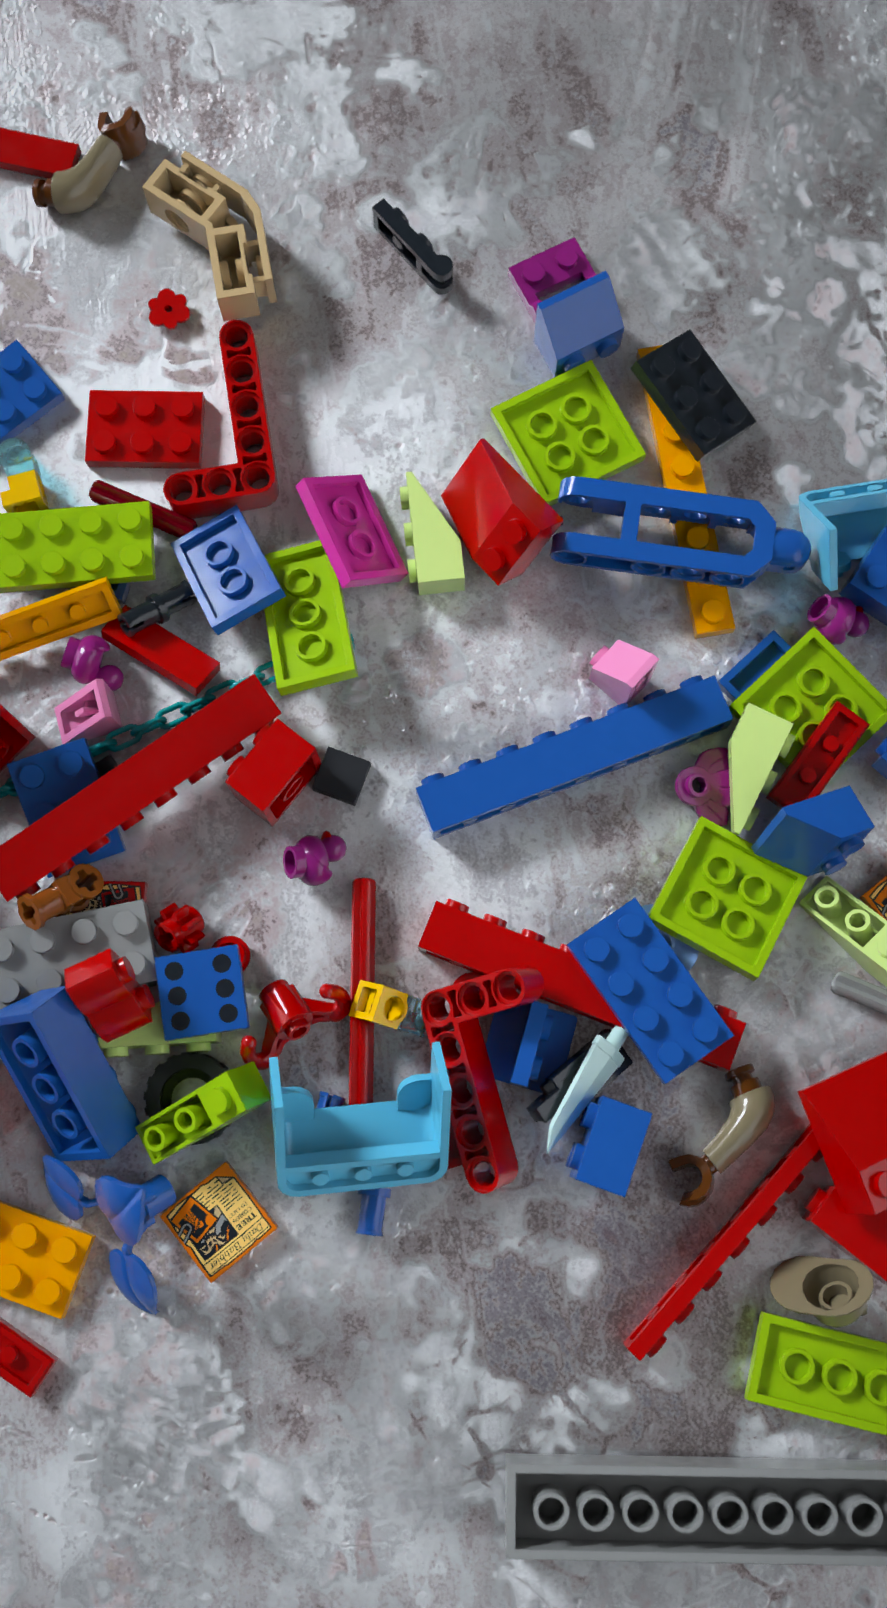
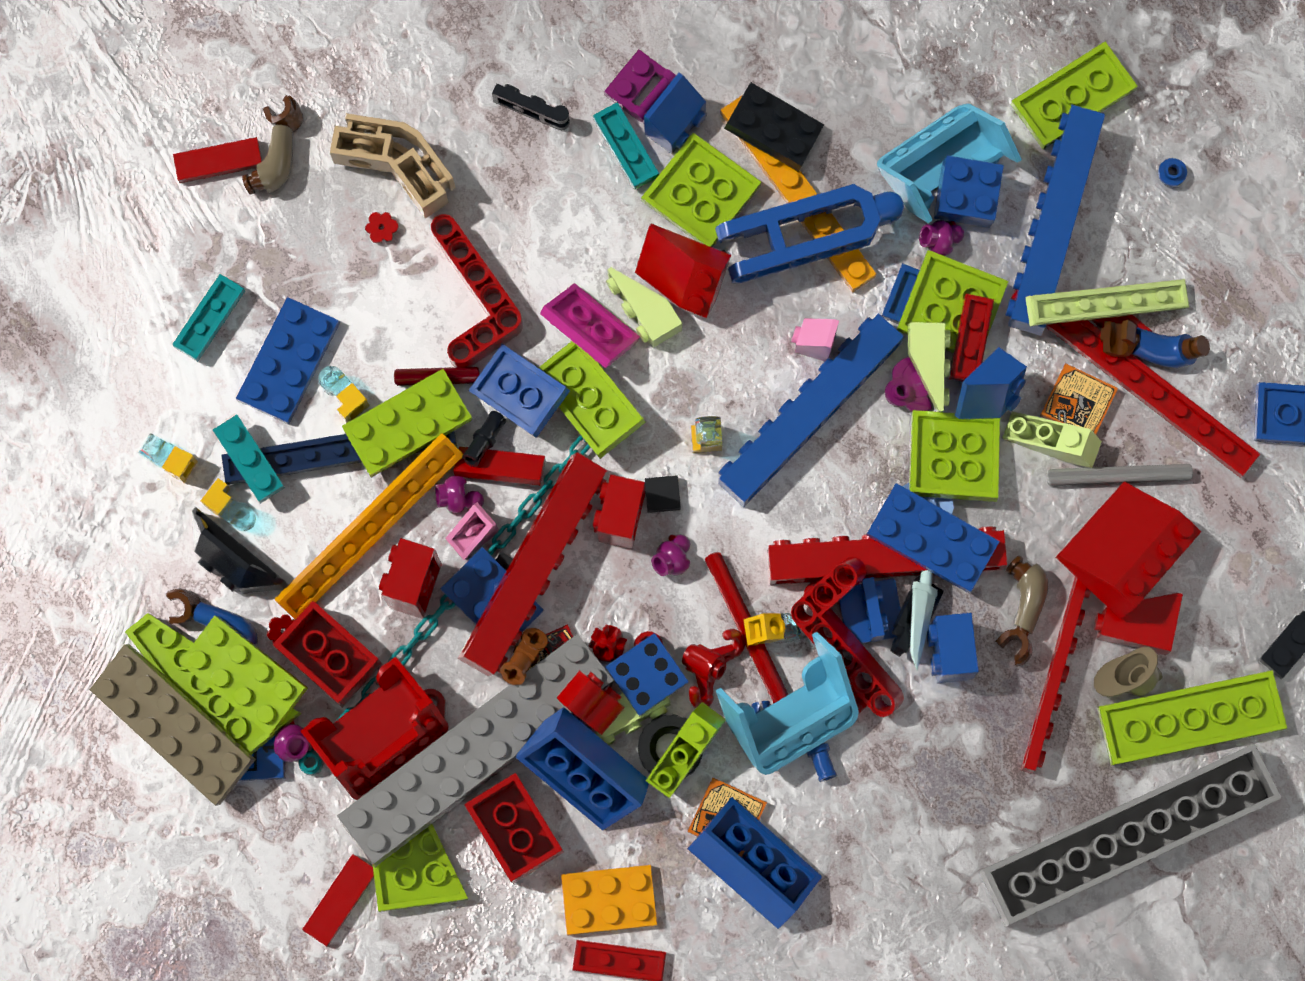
camera: 25 degrees left, 0 degrees up
blue plant [42,1155,176,1315] -> none
red plate [85,390,205,469] -> none
none -> teal plate [593,102,659,190]
none -> blue slope [687,797,822,929]
none -> clear light blue leg [691,416,722,453]

